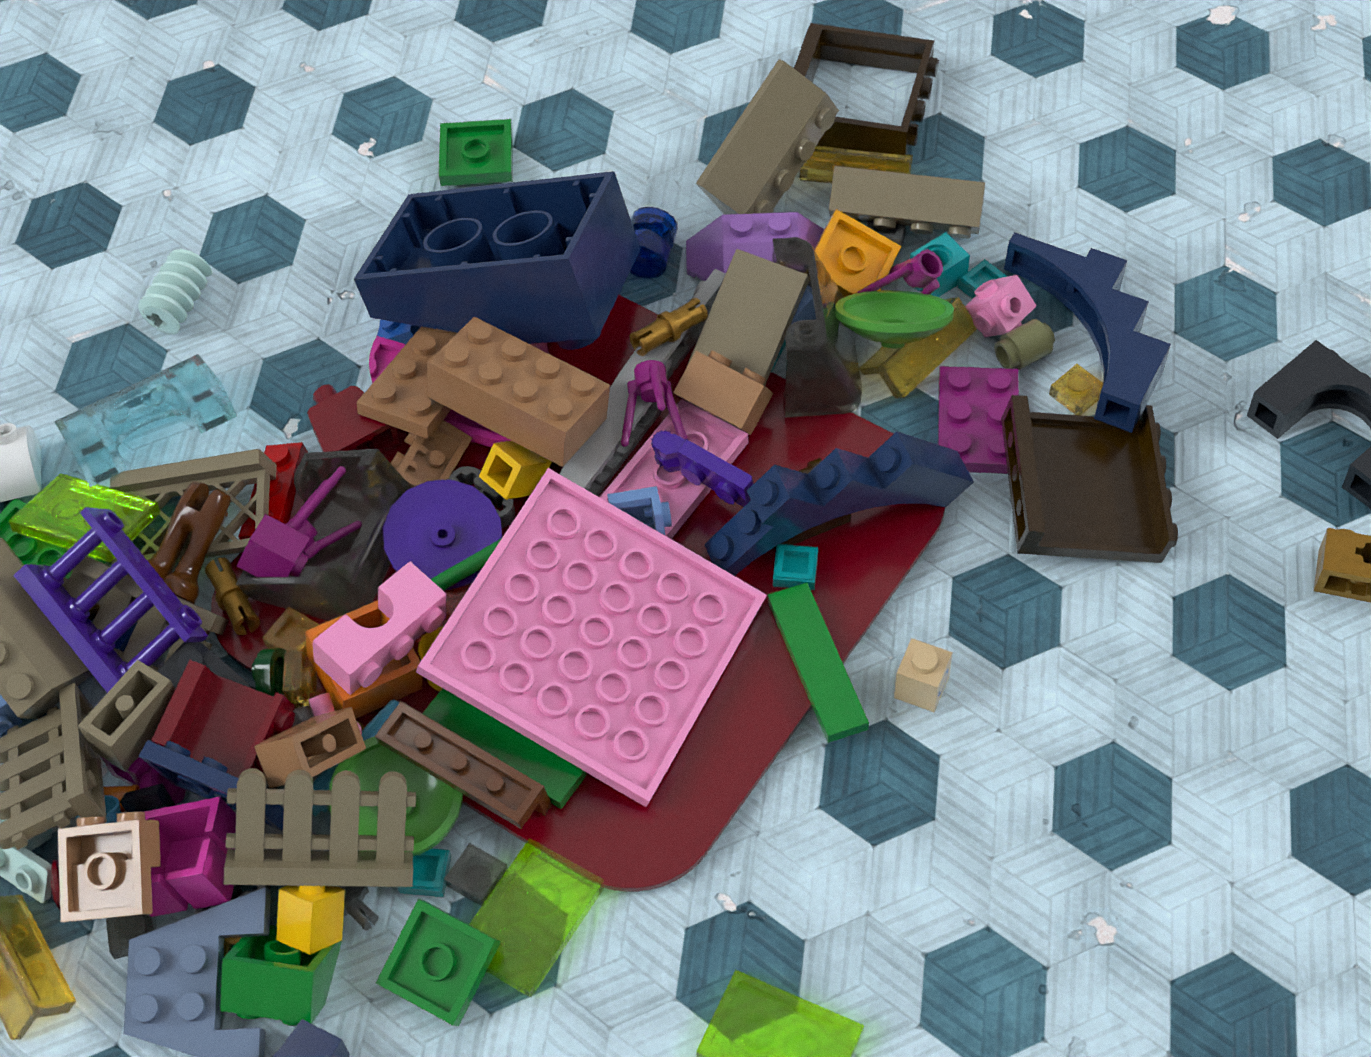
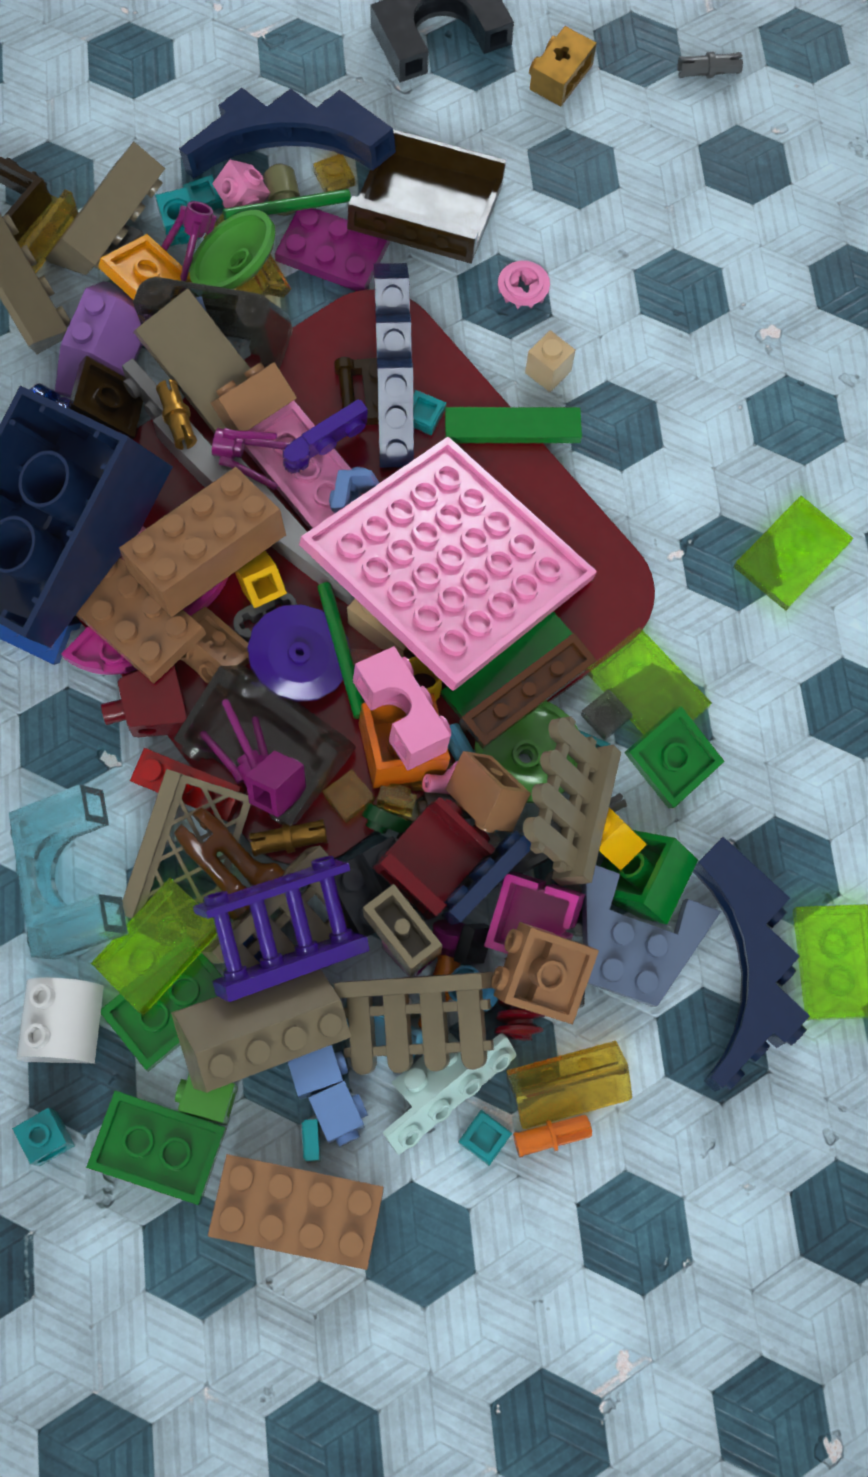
camera: 80 degrees left, 15 degrees up
none -> dark brown plate [68,355,143,439]
none -> green bar [223,189,351,220]
none -> bright pink gear [498,261,550,309]

